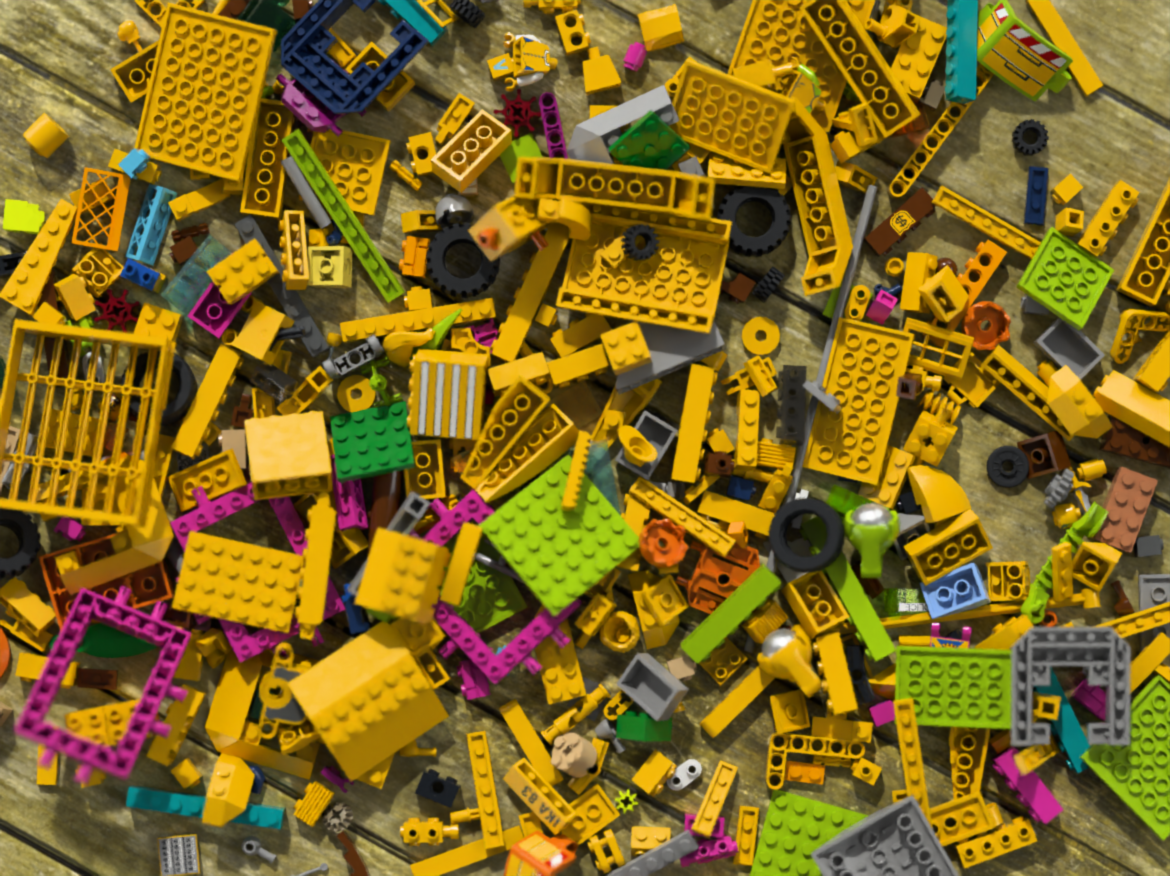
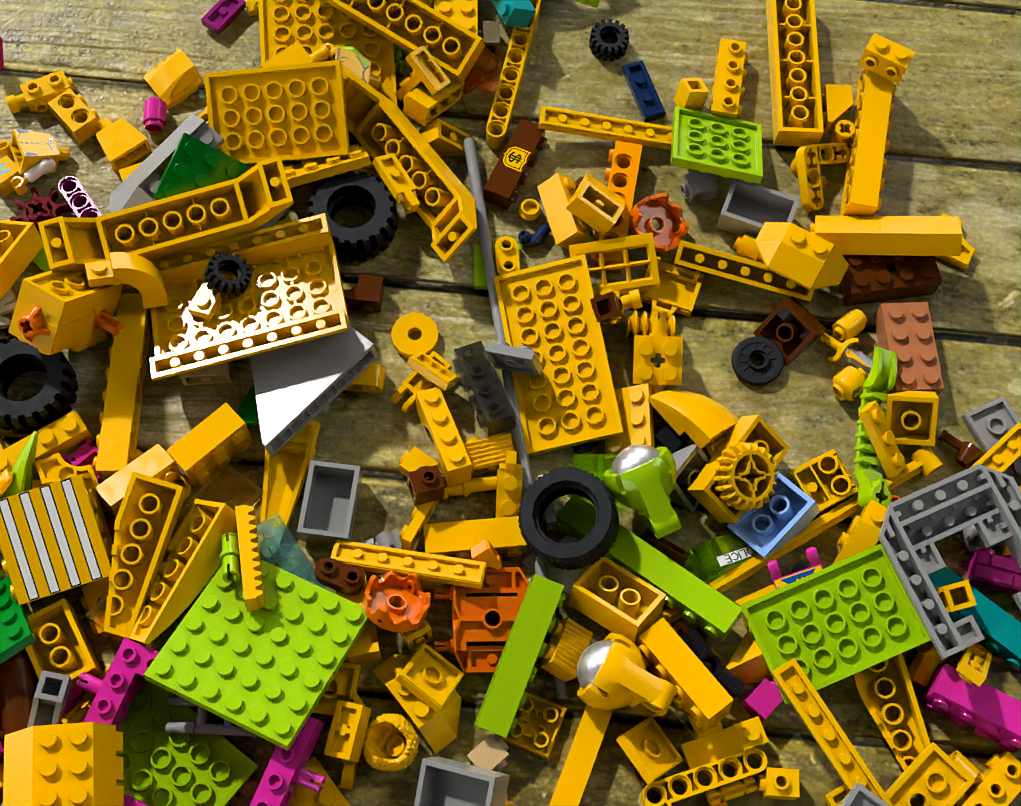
camera: 25 degrees left, 20 degrees down
yellow slope [440,522,483,606] -> none
yellow plate [535,303,559,328] -> none
yellow brick [550,313,612,358] -> none
yellow brick [600,321,652,376] -> none
yellow plate [603,410,626,431] -> none
yellow piece [618,425,657,467] -> none
yellow brick [670,364,718,484] -> none
dark blue brick [726,476,756,501] -> none
black tyre [752,266,785,303] -> none
dark pink brick [866,289,898,325] -> none
light grey gear [1043,468,1074,508] -> none
yellow brick [1050,173,1084,205] -> none
dark grey brick [1133,535,1164,557] -> none
none -> lime pin [220,532,240,583]
none -> reddish brown plate [314,557,365,595]
none -> yellow hinge [372,153,420,214]
none -> yellow gear [713,442,778,511]

